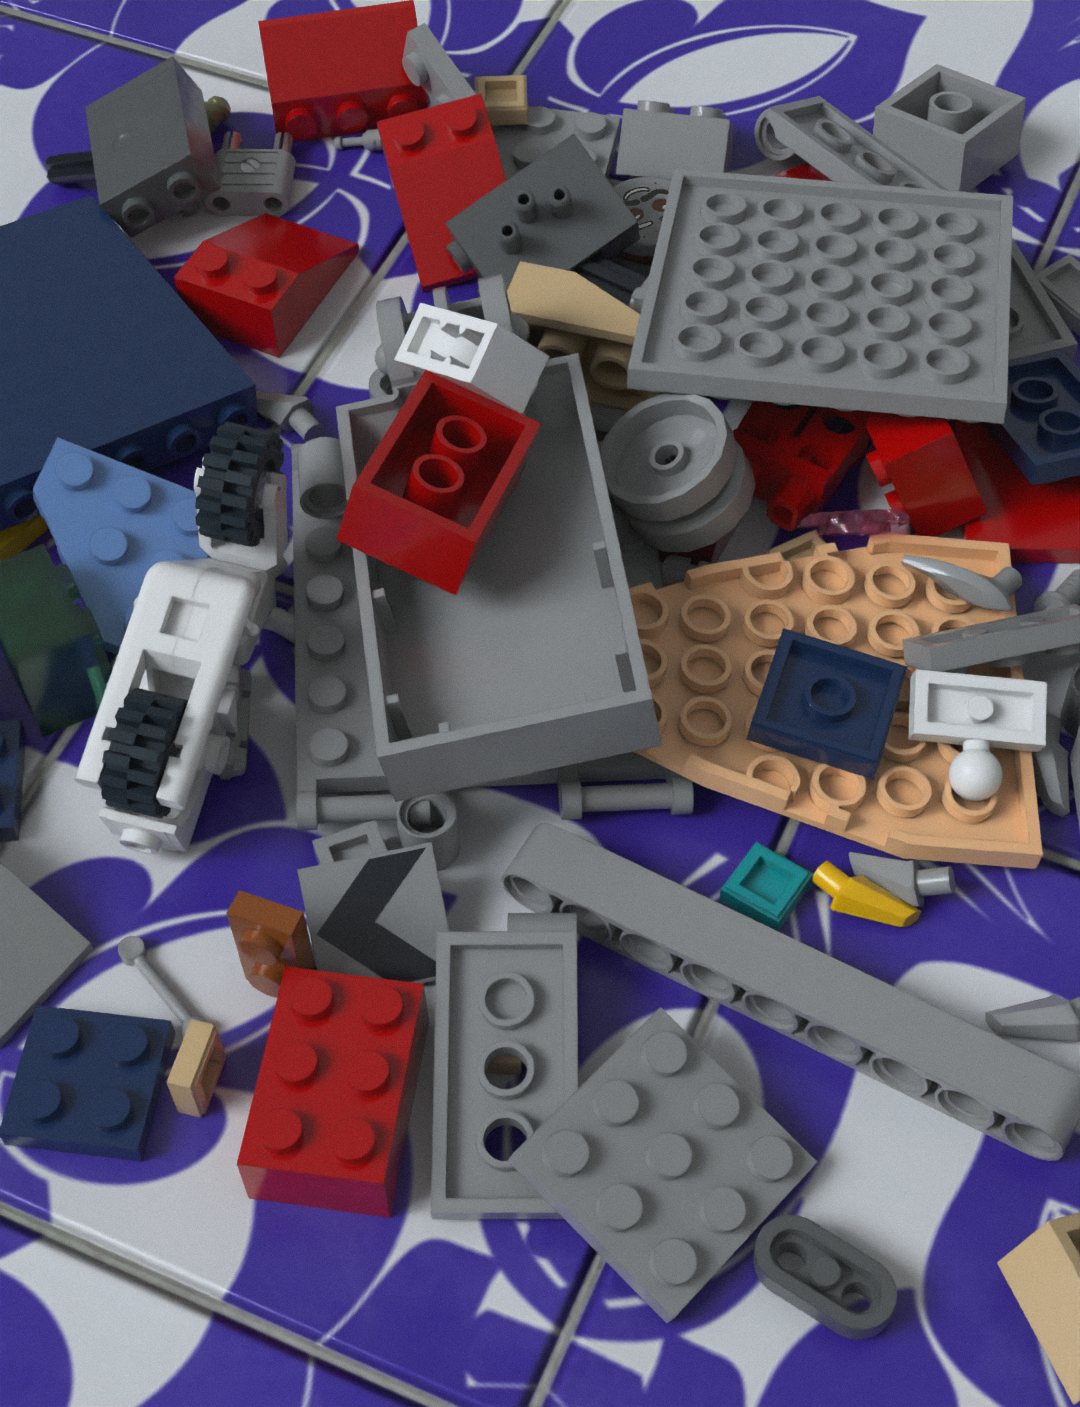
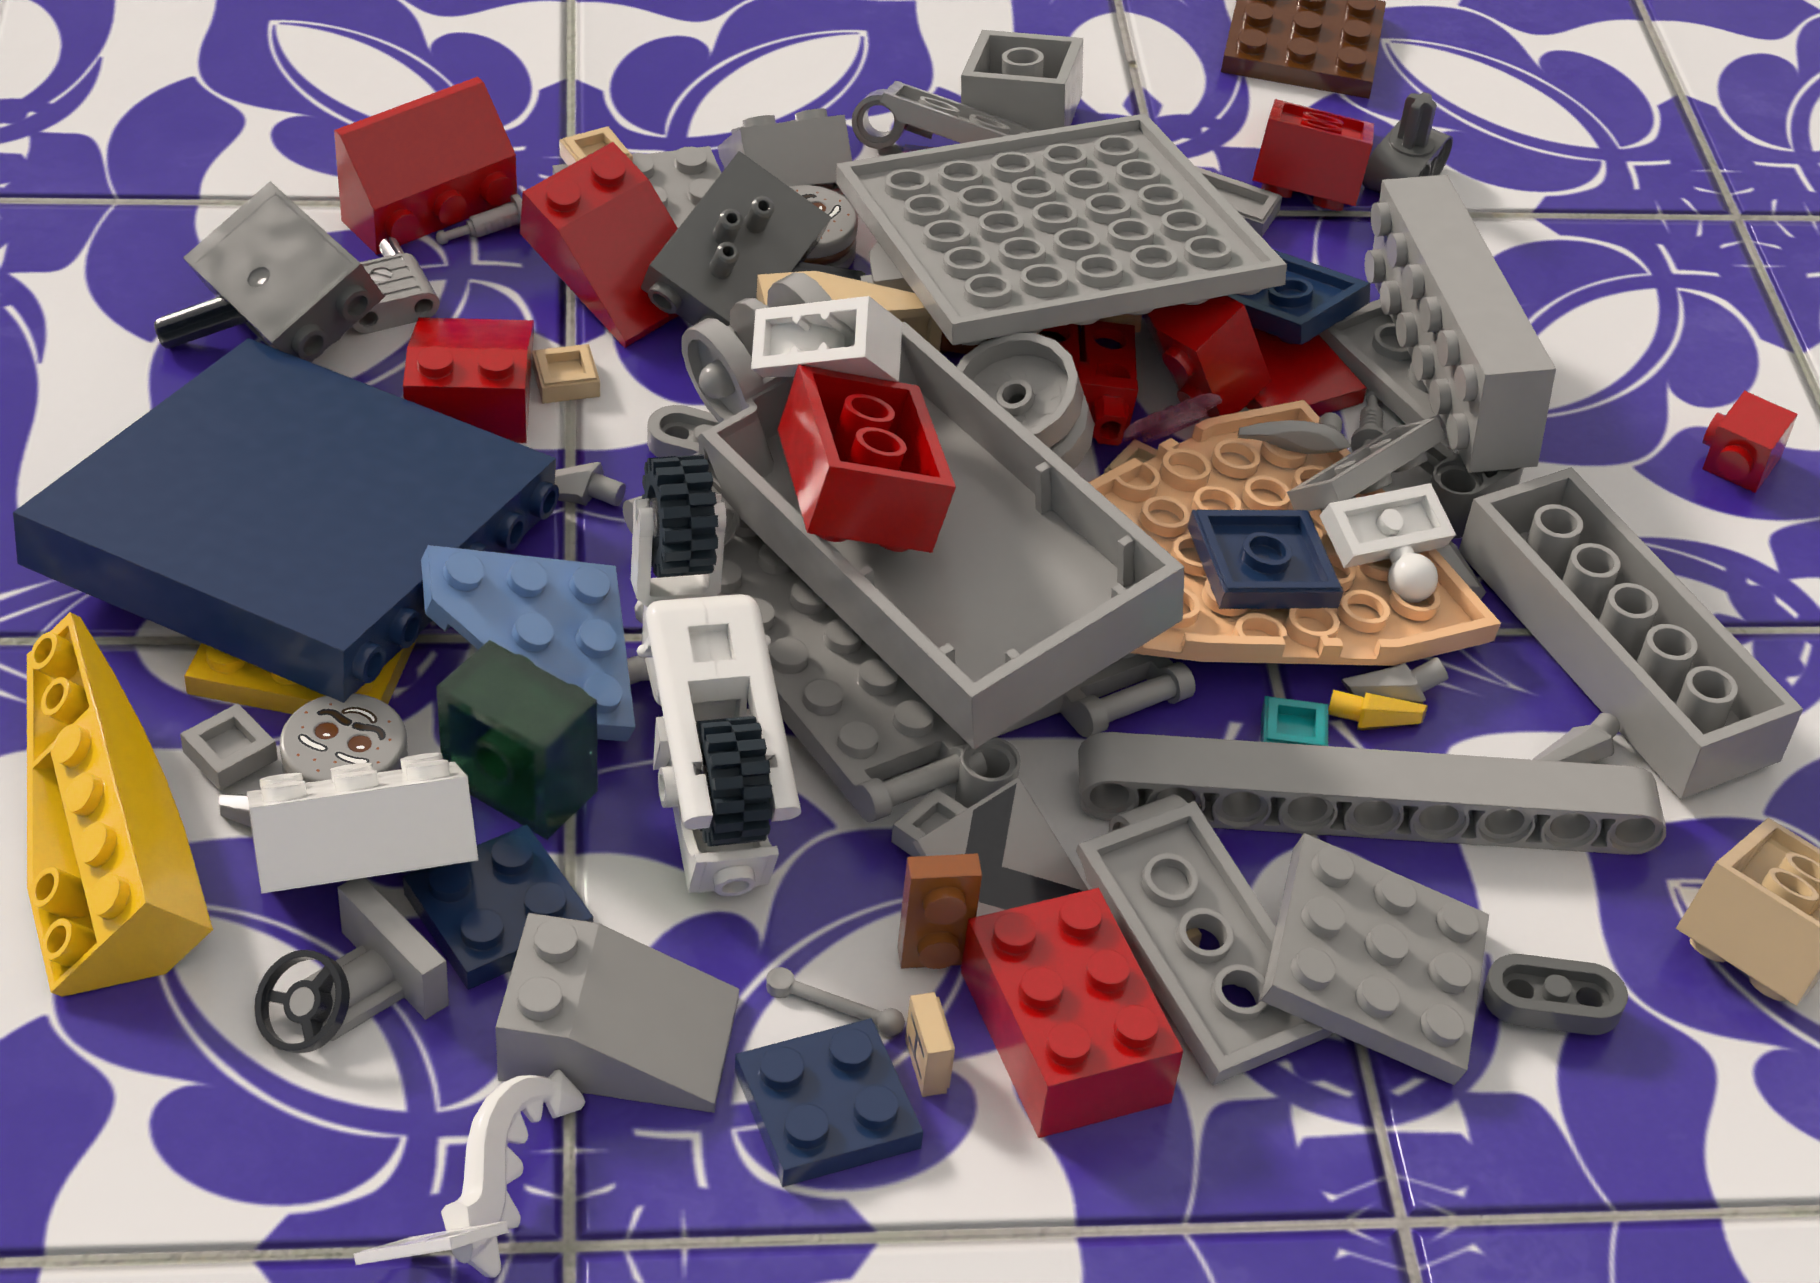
camera: 35 degrees left, 10 degrees down
light grey plate [402,23,477,108] -> none
none -> tan tile [532,344,600,404]

